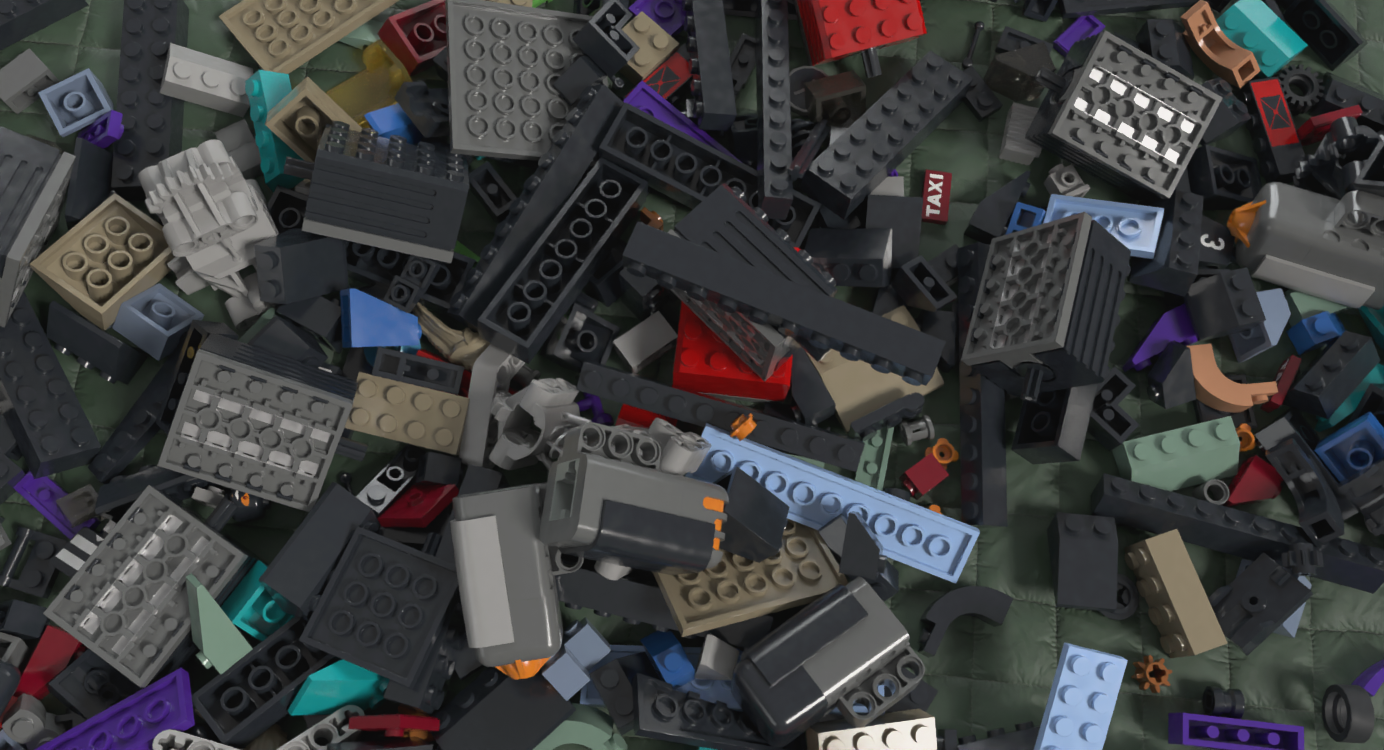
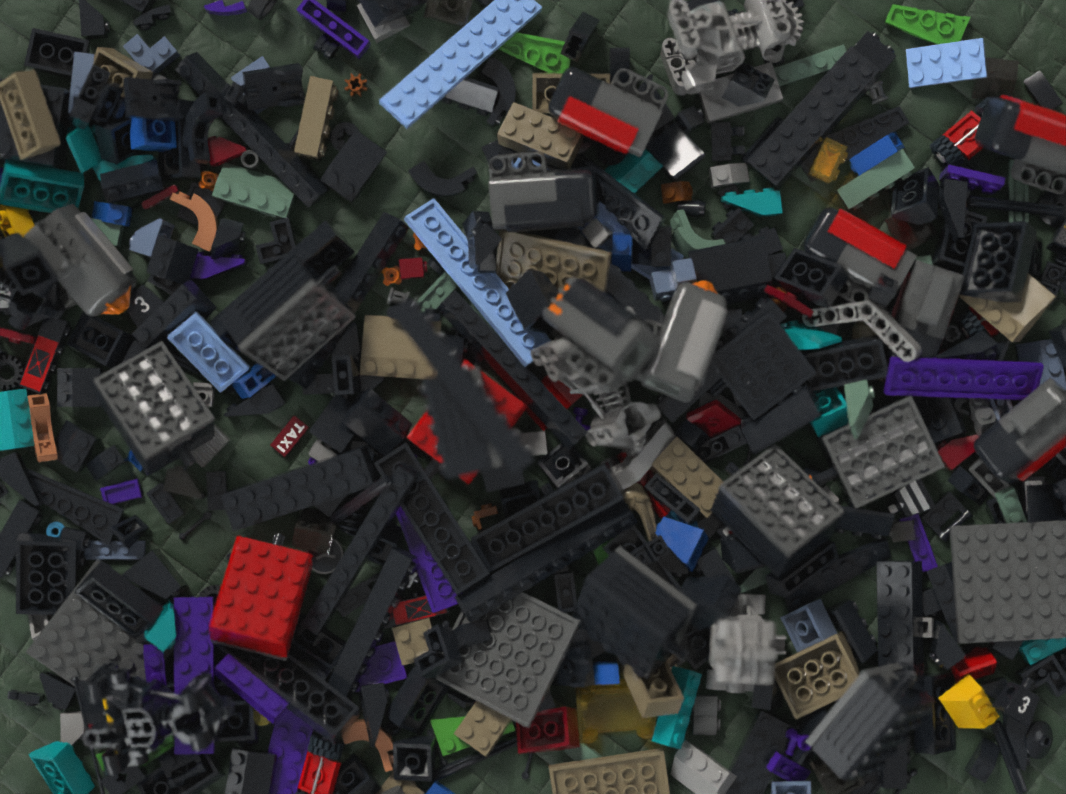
camera: 150 degrees left, 15 degrees up
orange plate [729,413,757,441] -> none
none -> dark purple piece [785,728,811,756]

